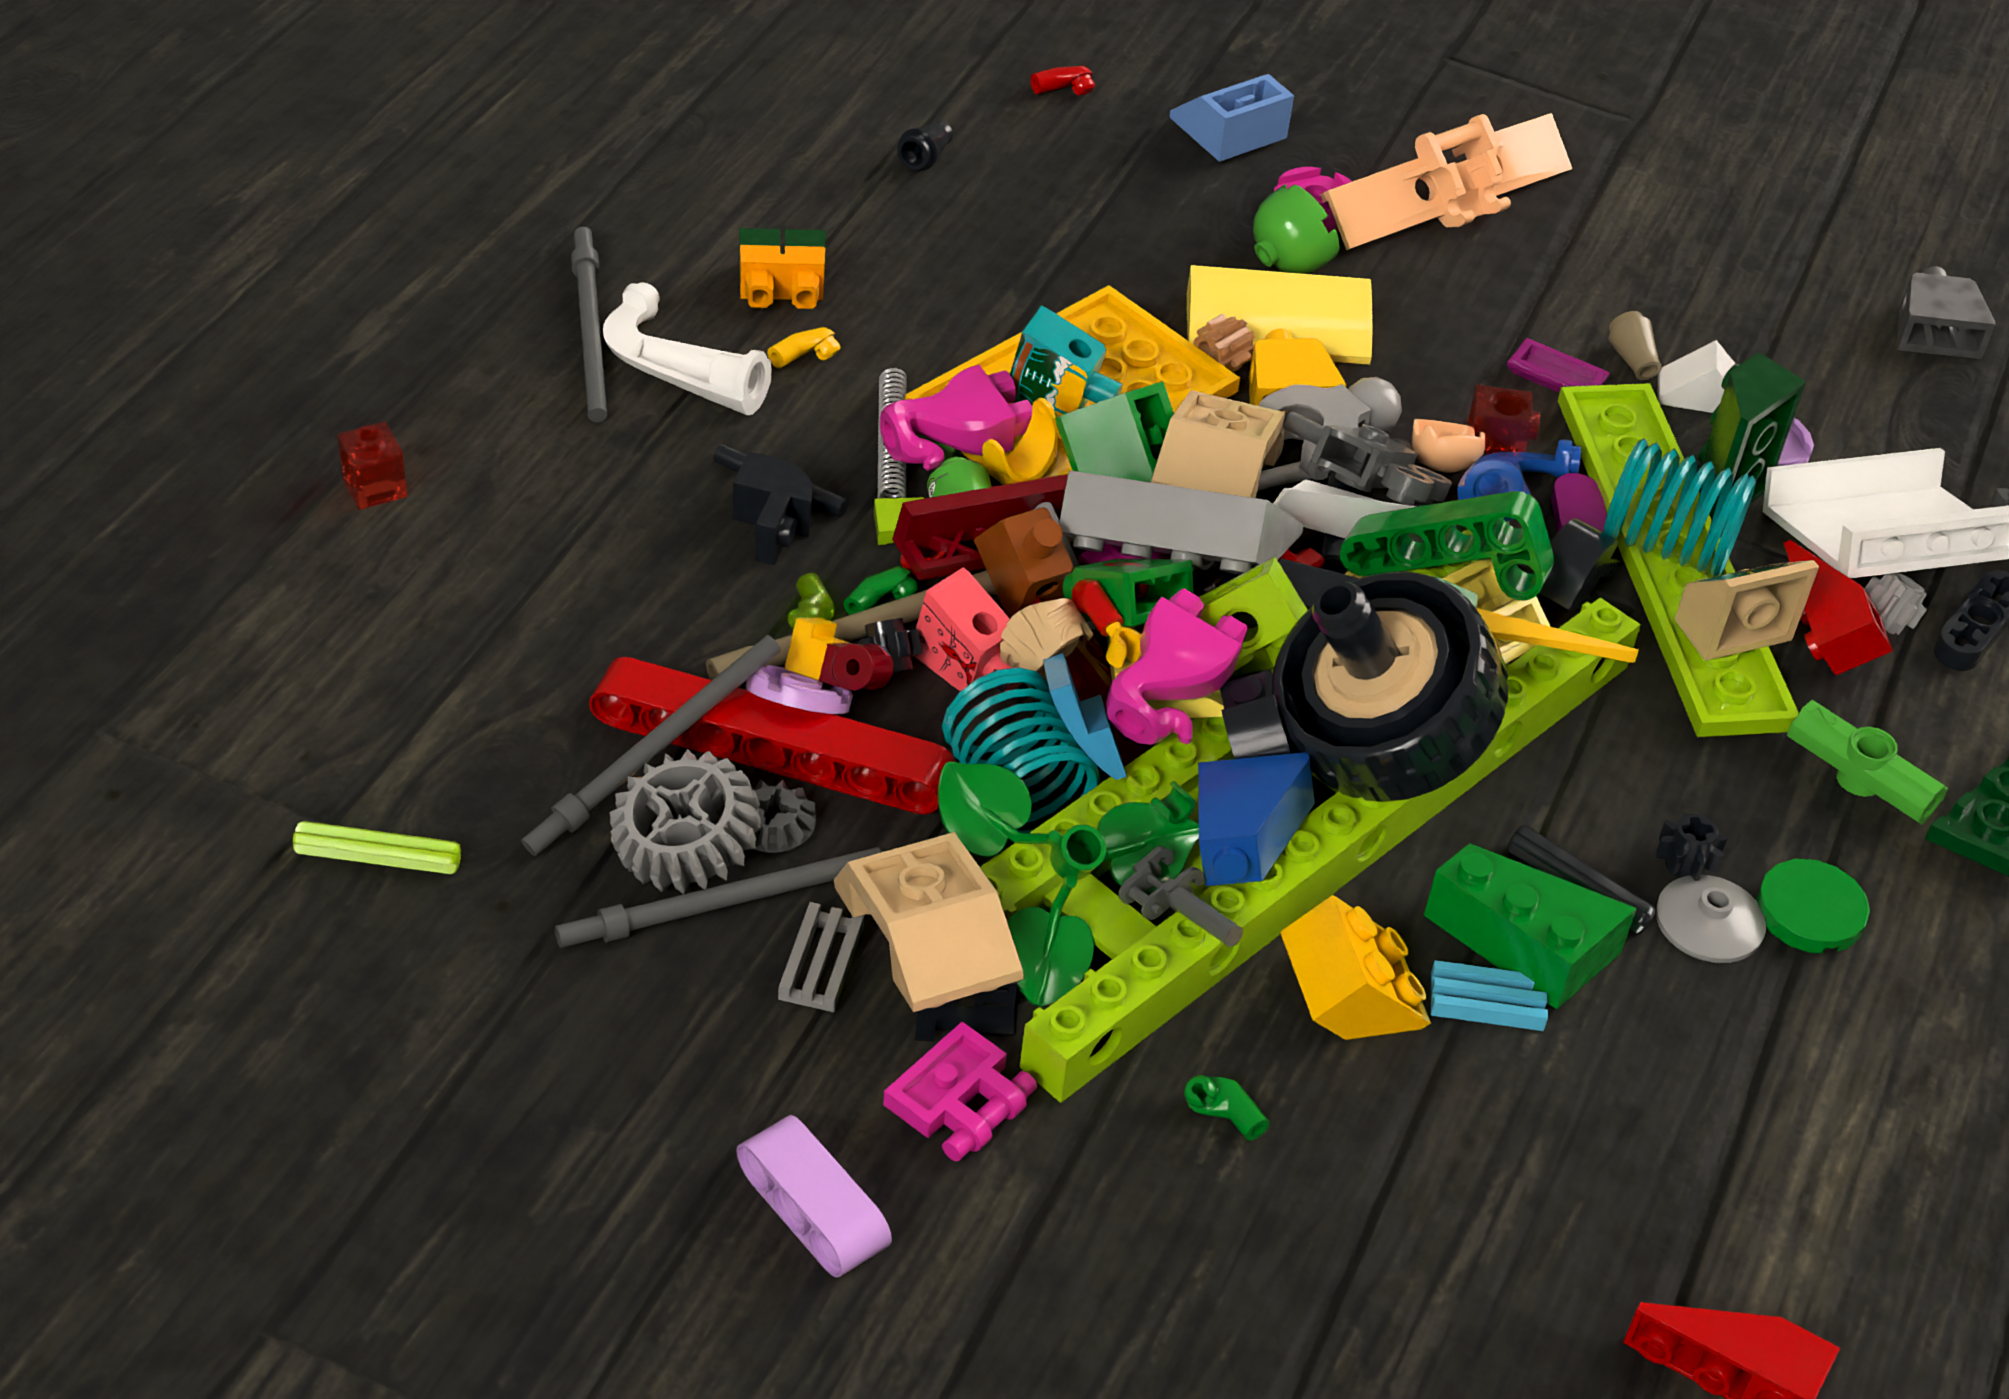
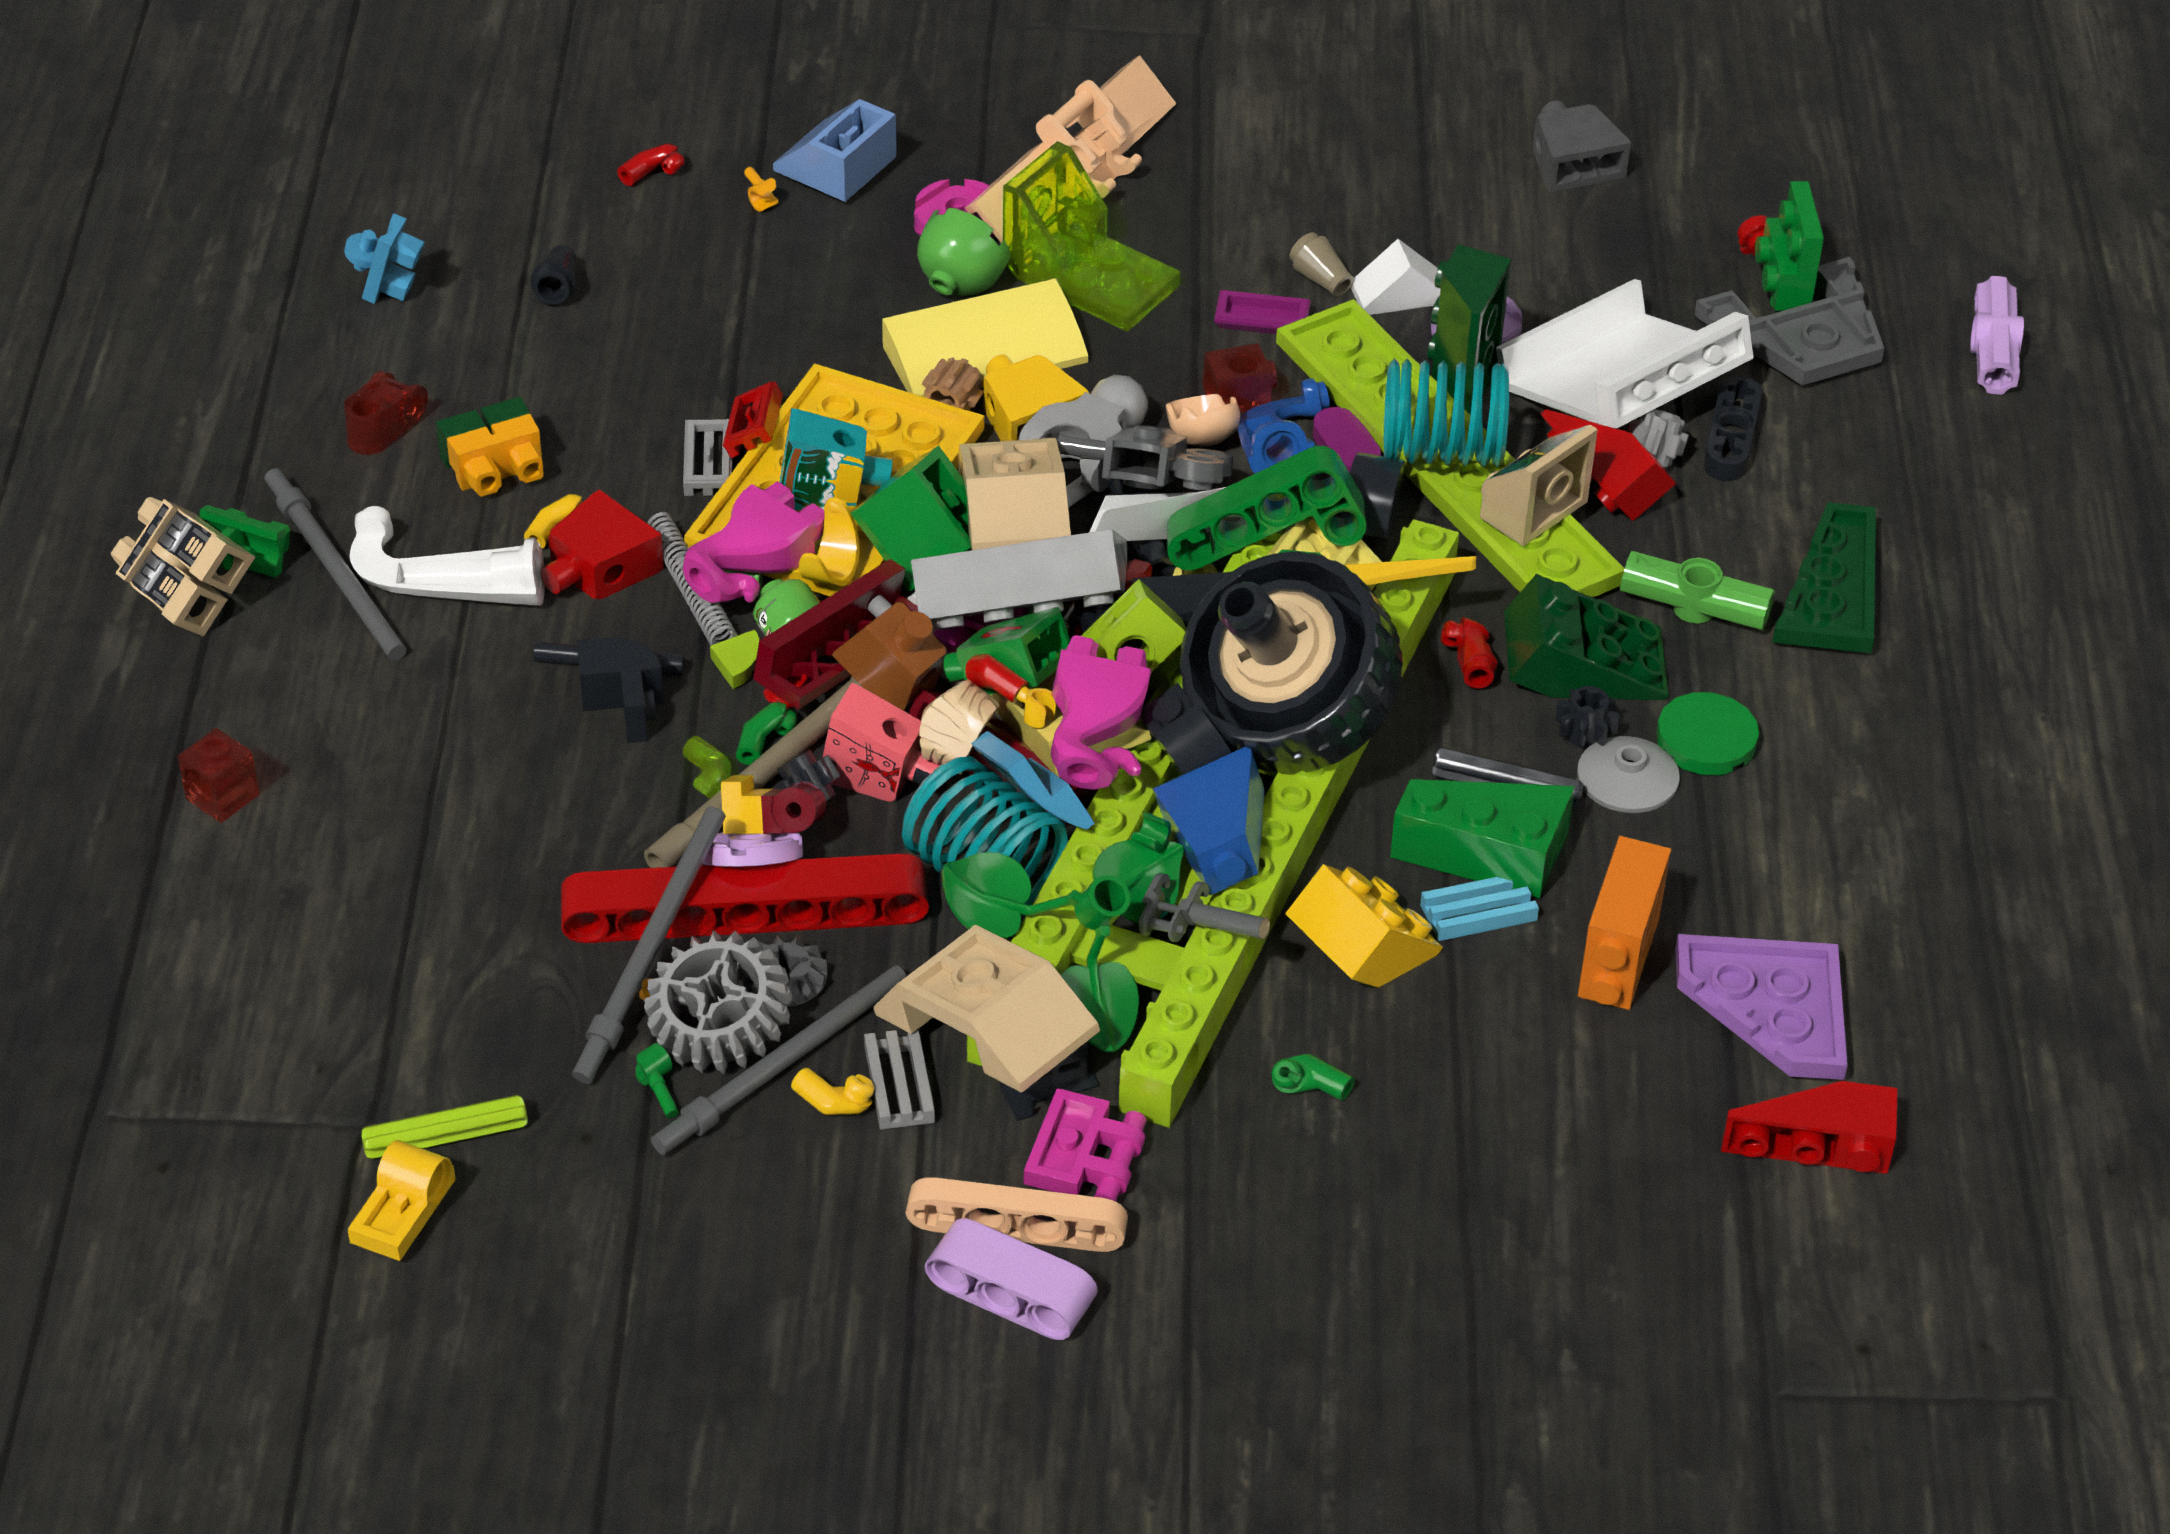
camera: 20 degrees left, 0 degrees up
none -> tan hips [111,497,255,637]
none -> green hips [199,505,290,577]
none -> dark azure hips [344,213,425,304]
none -> clear red piece [344,370,428,455]
none -> yellow plate [348,1140,456,1261]
none -> red torso [540,489,664,600]
none -> green hand [635,1043,679,1119]
none -> light grey tile [683,419,733,496]
none -> red tile [723,381,783,458]
none -> light orange hand [744,167,779,212]
none -> yellow arm [791,1068,875,1115]
none -> light nougat beam [905,1178,1128,1252]
none -> clear neon green bracket [1003,141,1181,332]
none -> red arm [1441,617,1497,689]
none -> dark green slope [1504,574,1669,700]
none -> orange brick [1578,835,1671,1010]
none -> medium lavender plate [1675,934,1847,1080]

